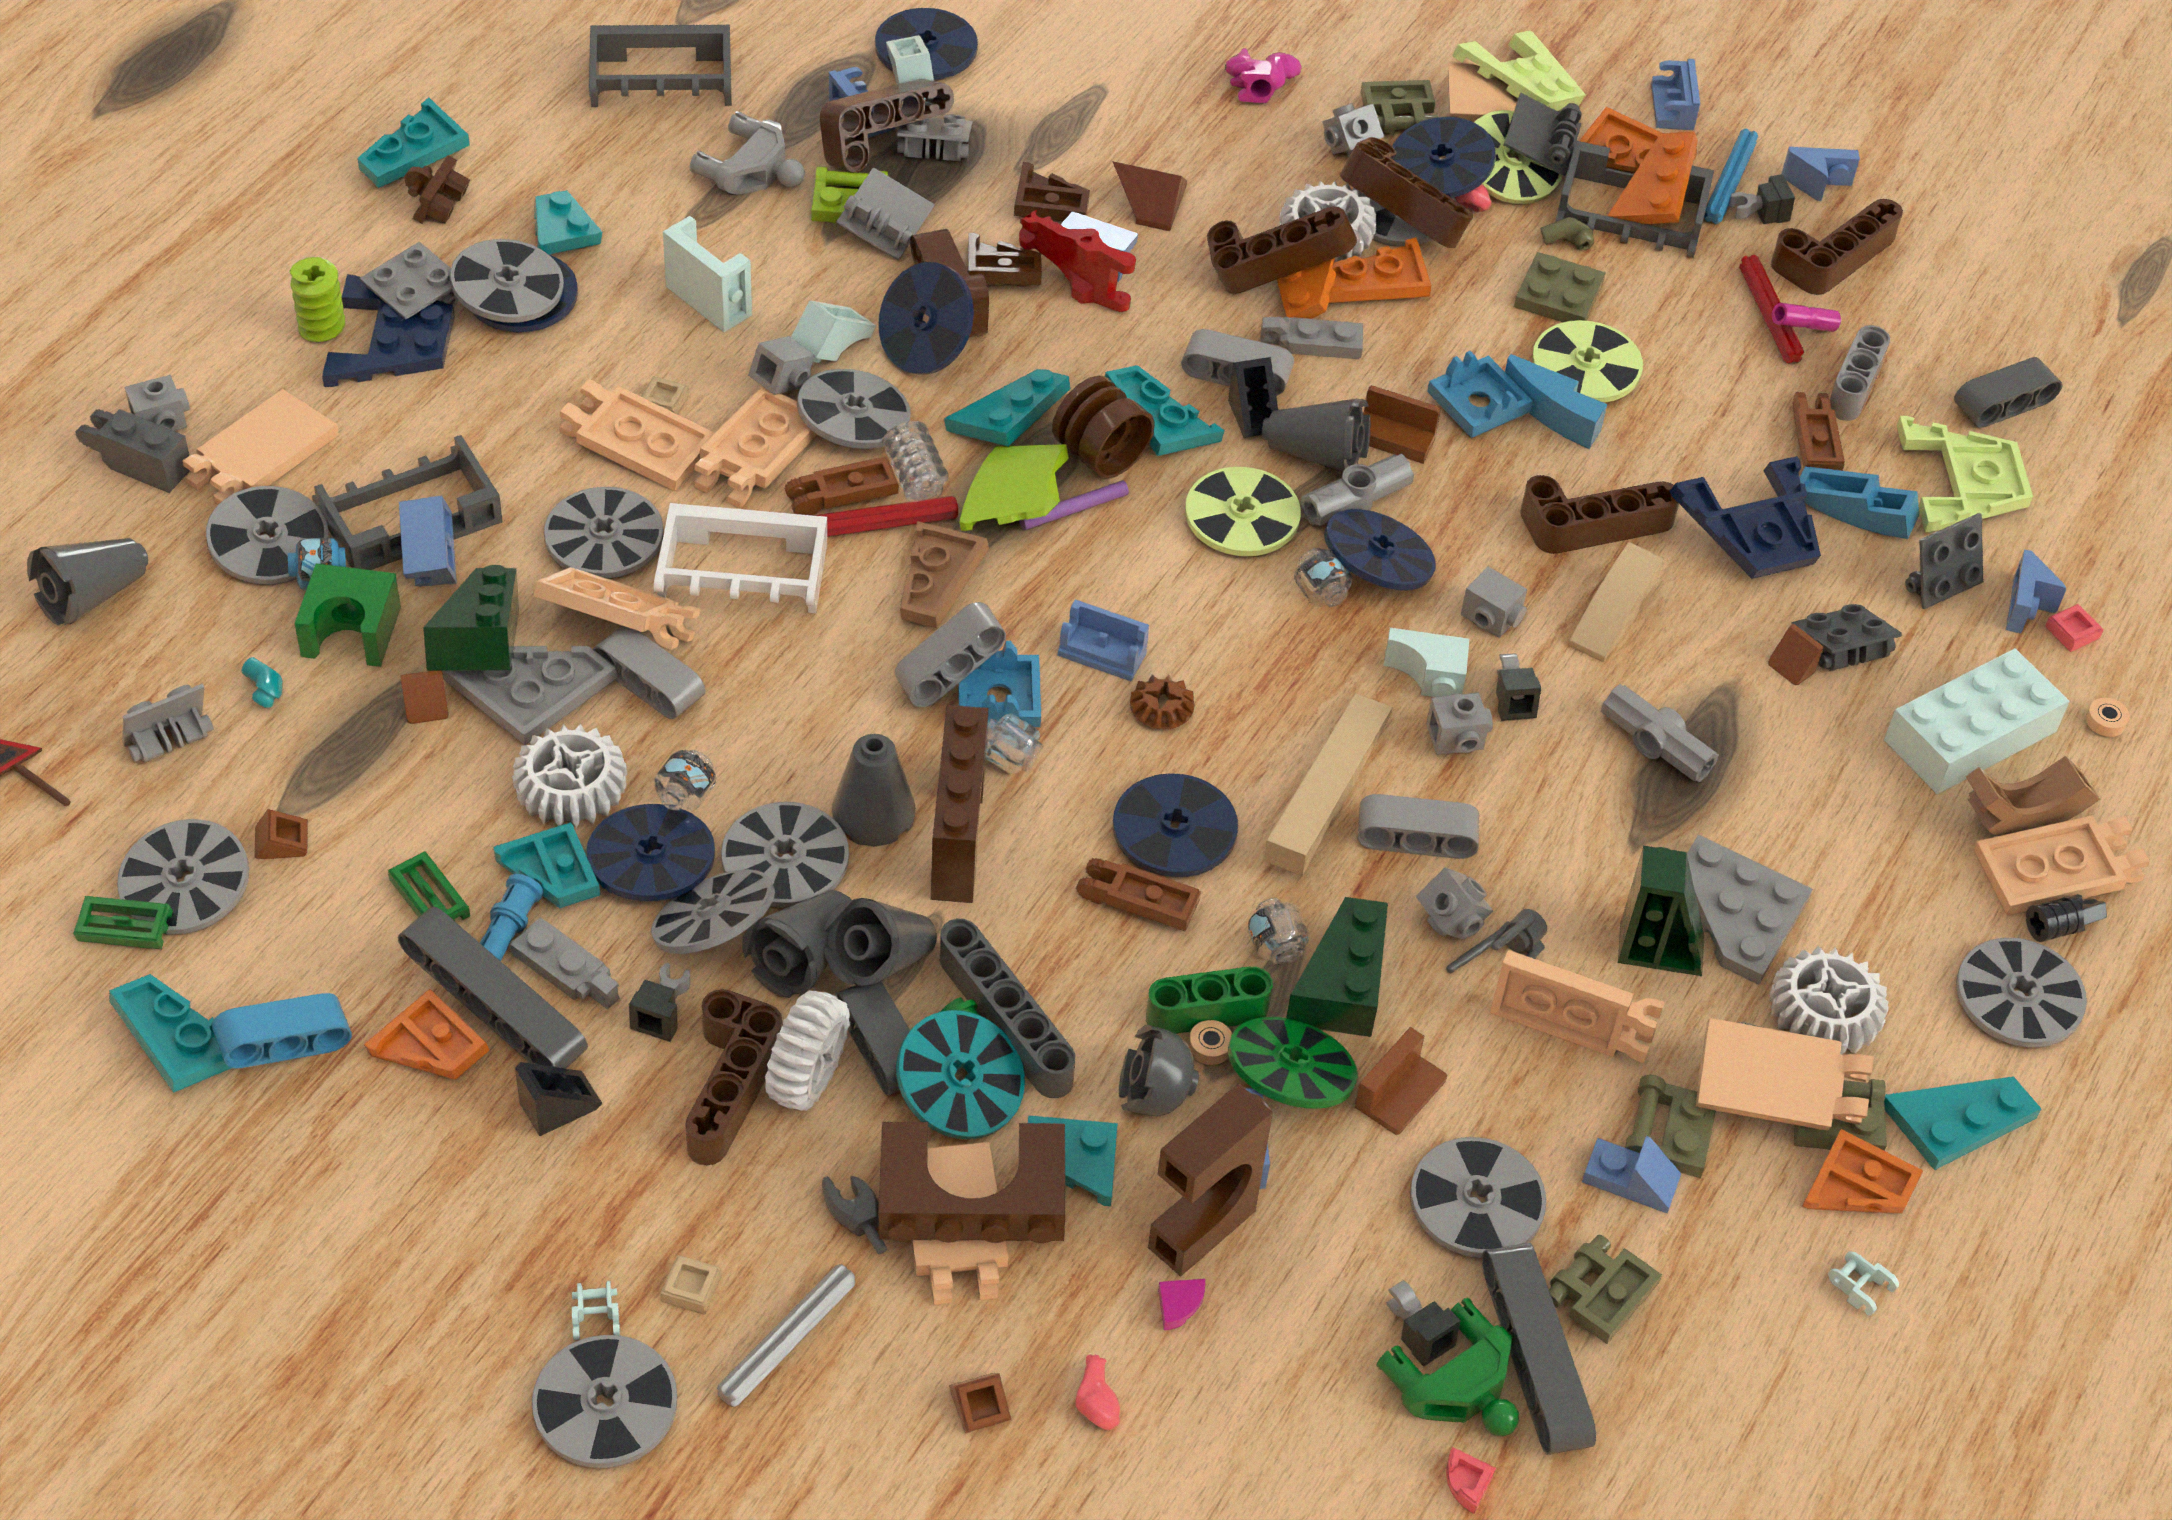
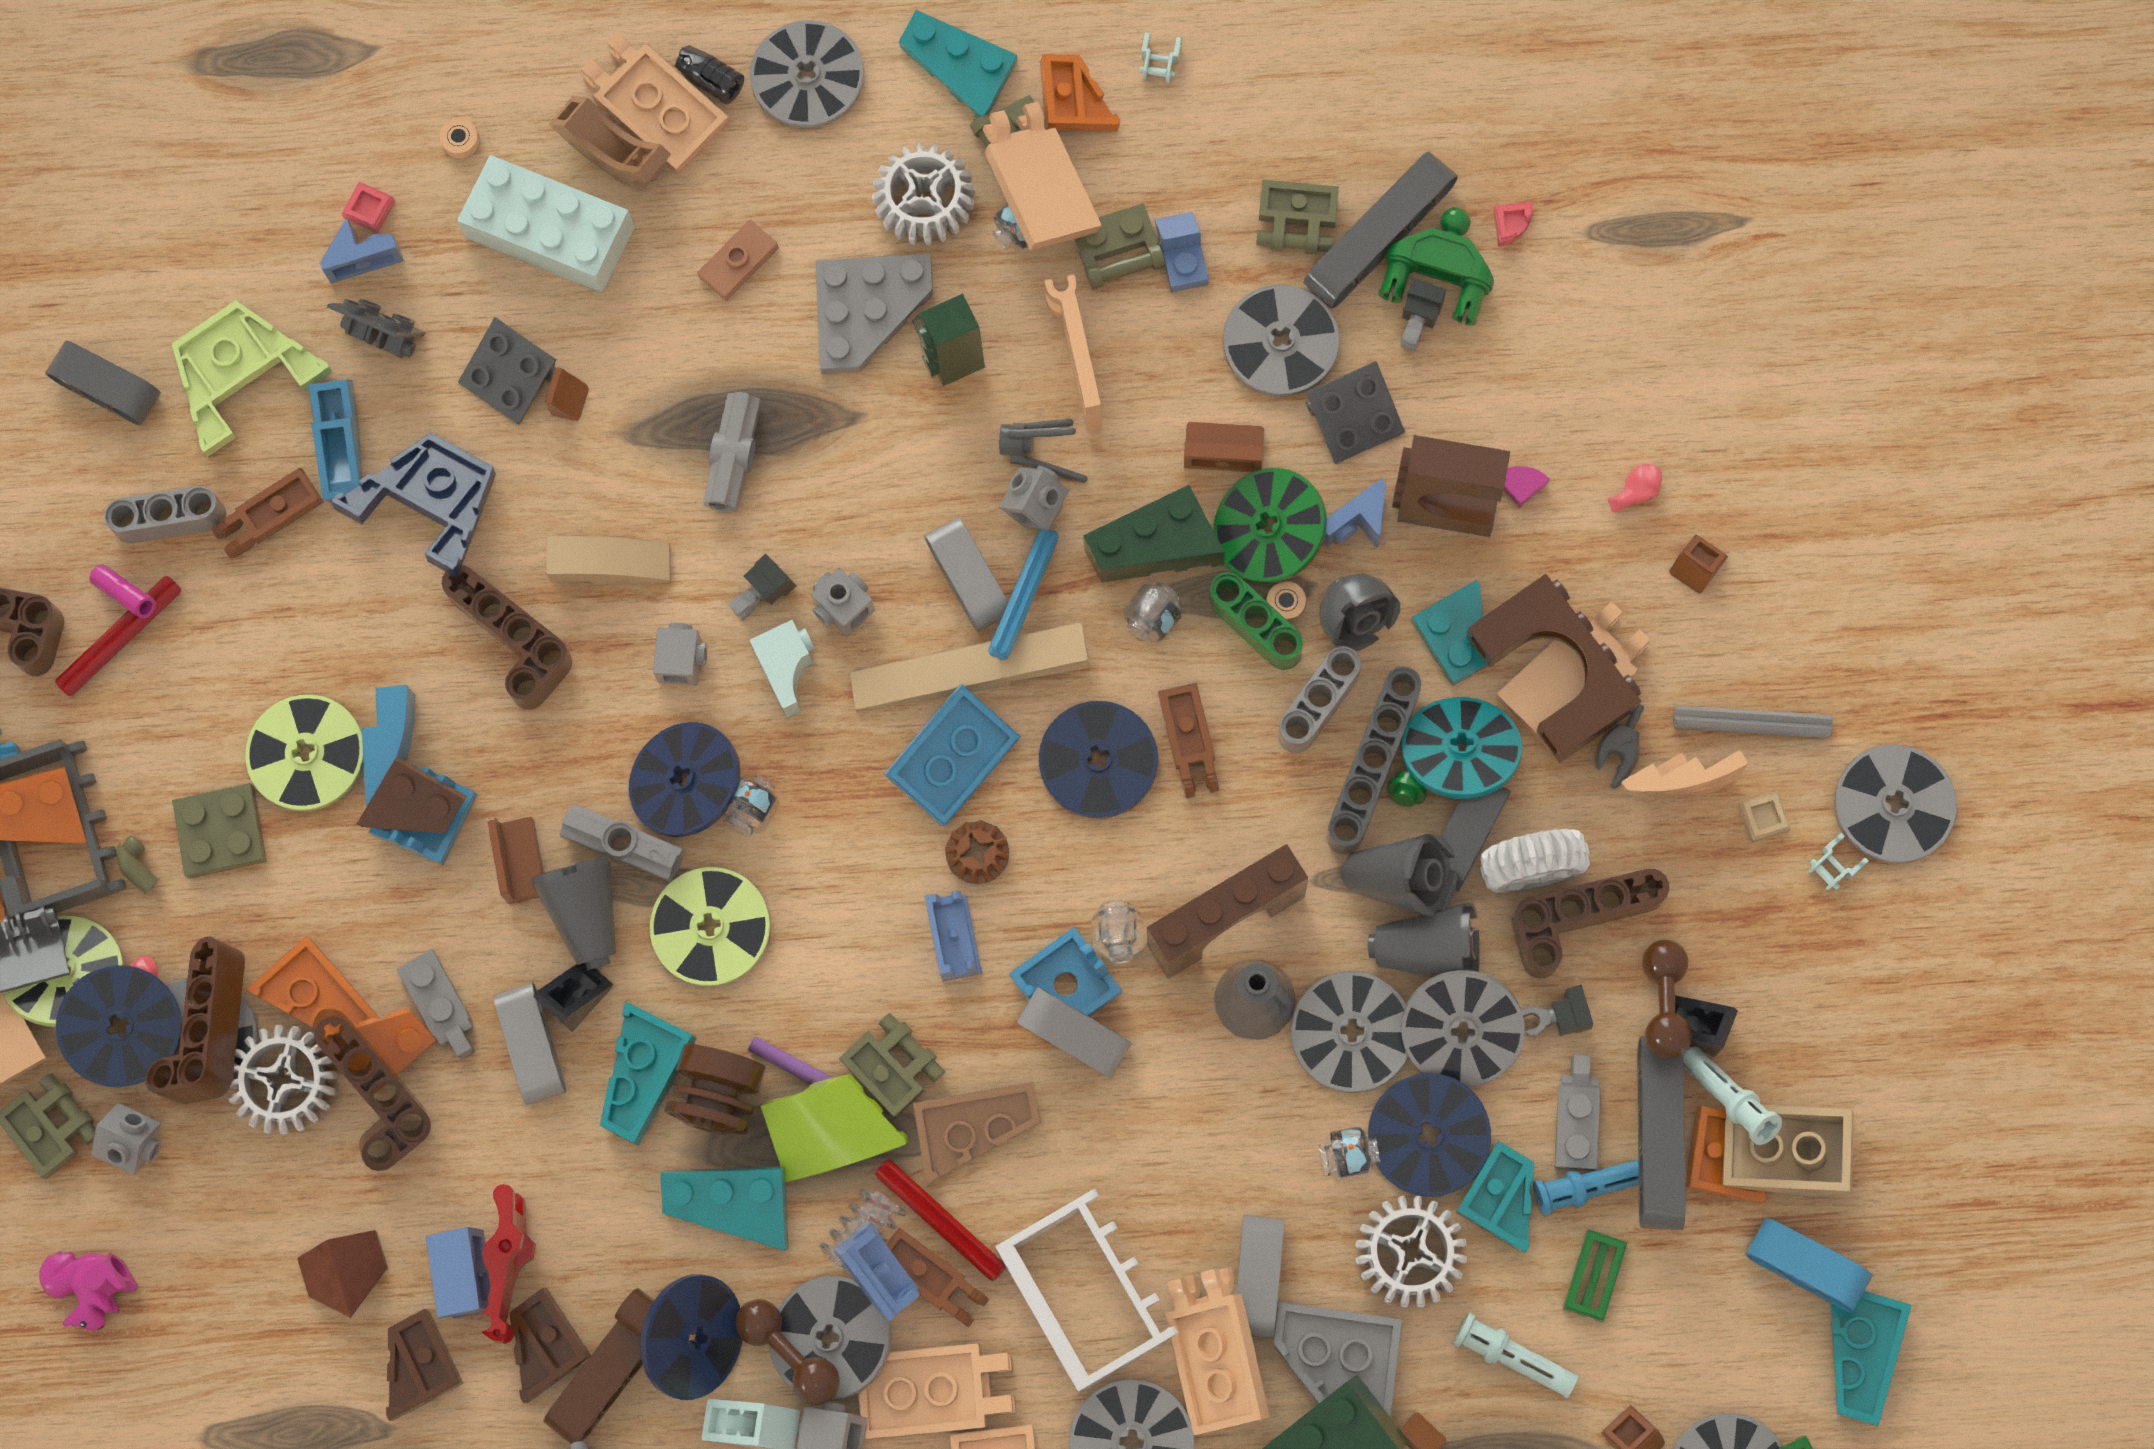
camera: 115 degrees left, 25 degrees up
none -> reddish brown wing [357,756,467,833]
none -> nougat plate [697,220,779,301]
none -> reddish brown piece [735,1299,840,1405]
none -> medium blue hinge [833,1222,920,1321]
none -> olive plate [839,1013,945,1119]
none -> dark azure tile [883,684,1021,827]
none -> dark azure axle [988,529,1059,661]
none -> light grey beam [1279,646,1361,753]
none -> dark grey hinge [1306,361,1405,464]
none -> light aqua pin [1452,1312,1579,1398]
none -> light nougat slope [1621,750,1749,795]
none -> reddish brown piece [1642,940,1692,1059]
none -> light aqua pin [1683,1047,1782,1145]
none -> tan slope [1723,1105,1854,1199]

